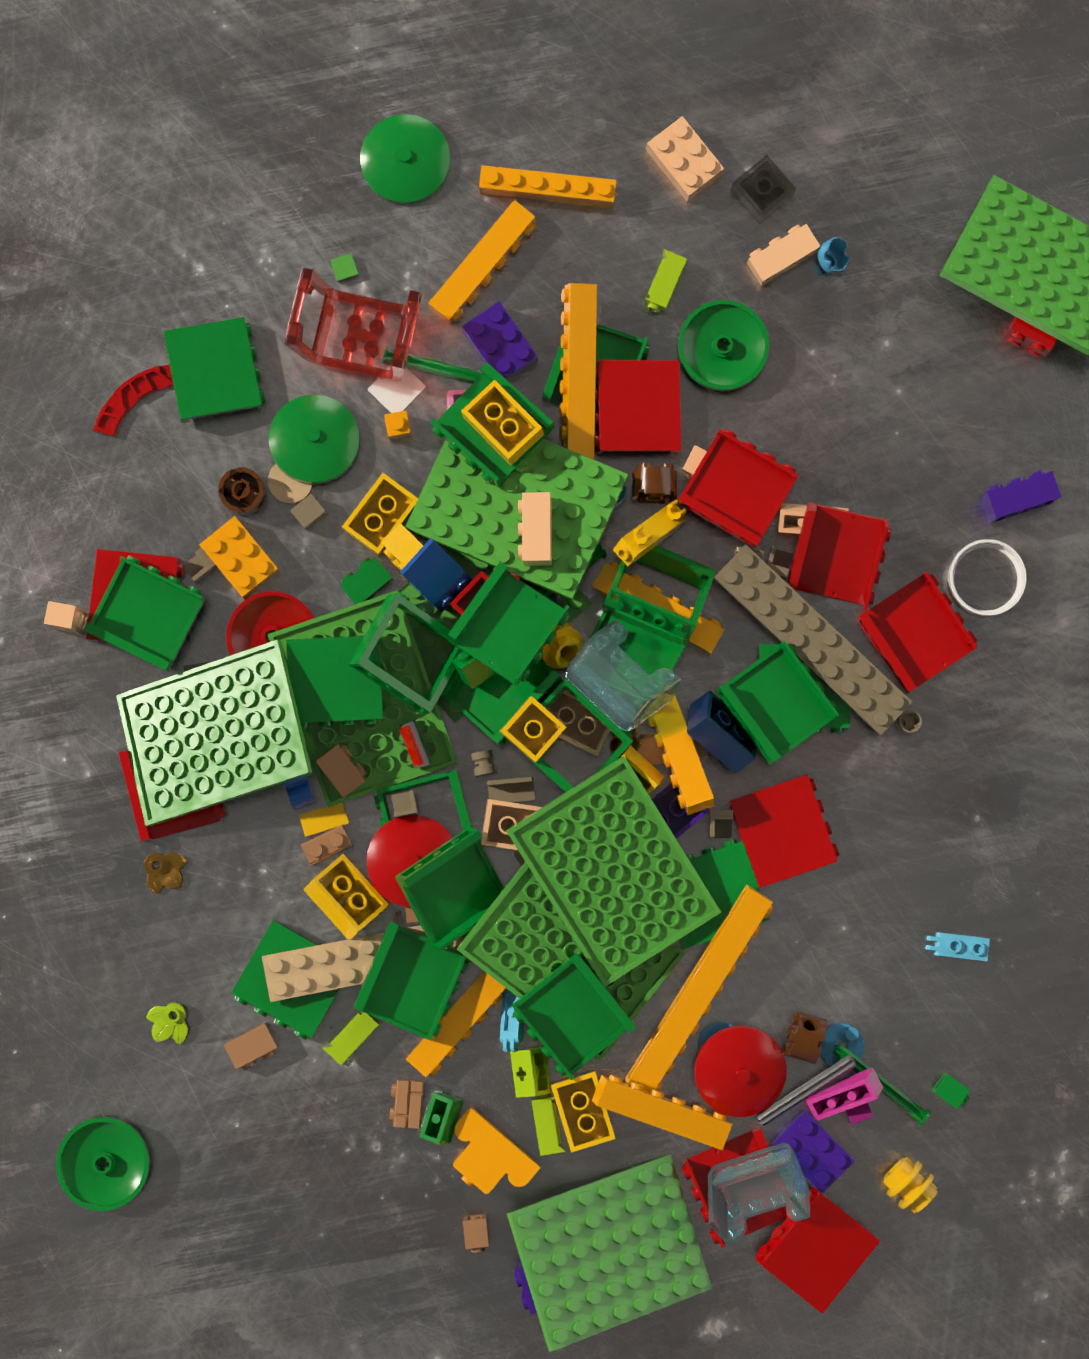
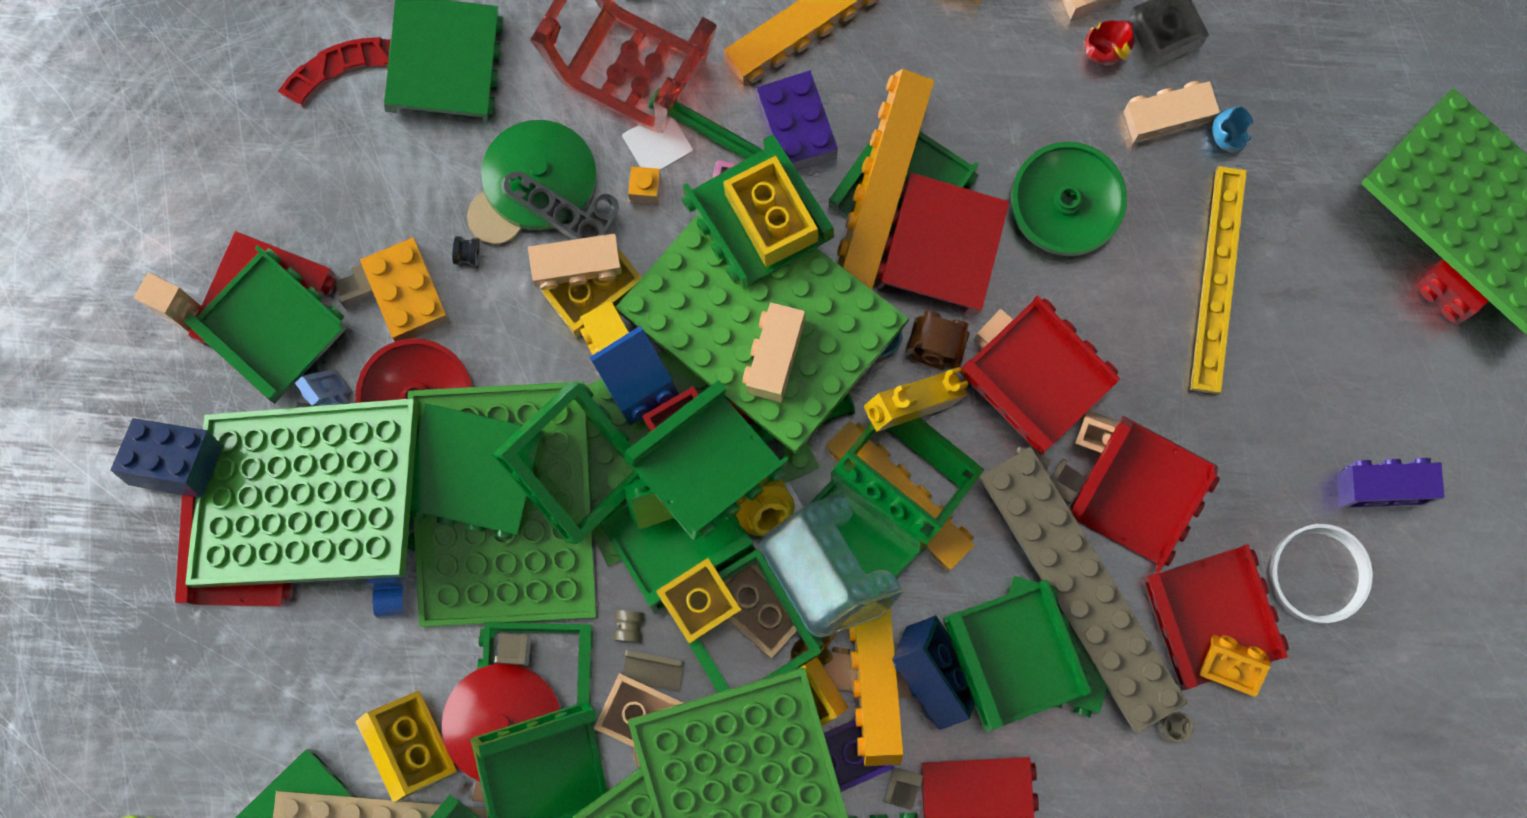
camera: 15 degrees right, 5 degrees down
pearl gold plate [144,852,187,894] -> none
reddish brown brick [218,467,266,516] -> none
dark tan panel [291,494,327,531] -> none
yellow tile [299,803,350,837] -> none
medium nougat brick [301,825,353,866] -> none
medium nougat brick [315,743,367,798] -> none
green brick [340,557,393,604] -> none
slope [399,720,431,768] -> none
lime window [644,249,687,313] -> none
none -> dark blue brick [110,418,223,498]
none -> light blue hinge [295,369,352,406]
none -> black wheel [452,236,480,267]
none -> dark grey beam [501,171,619,240]
none -> light nougat brick [528,234,622,290]
none -> red hair [1084,20,1135,66]
none -> yellow plate [1190,166,1247,395]
none -> light orange bracket [1200,635,1270,697]

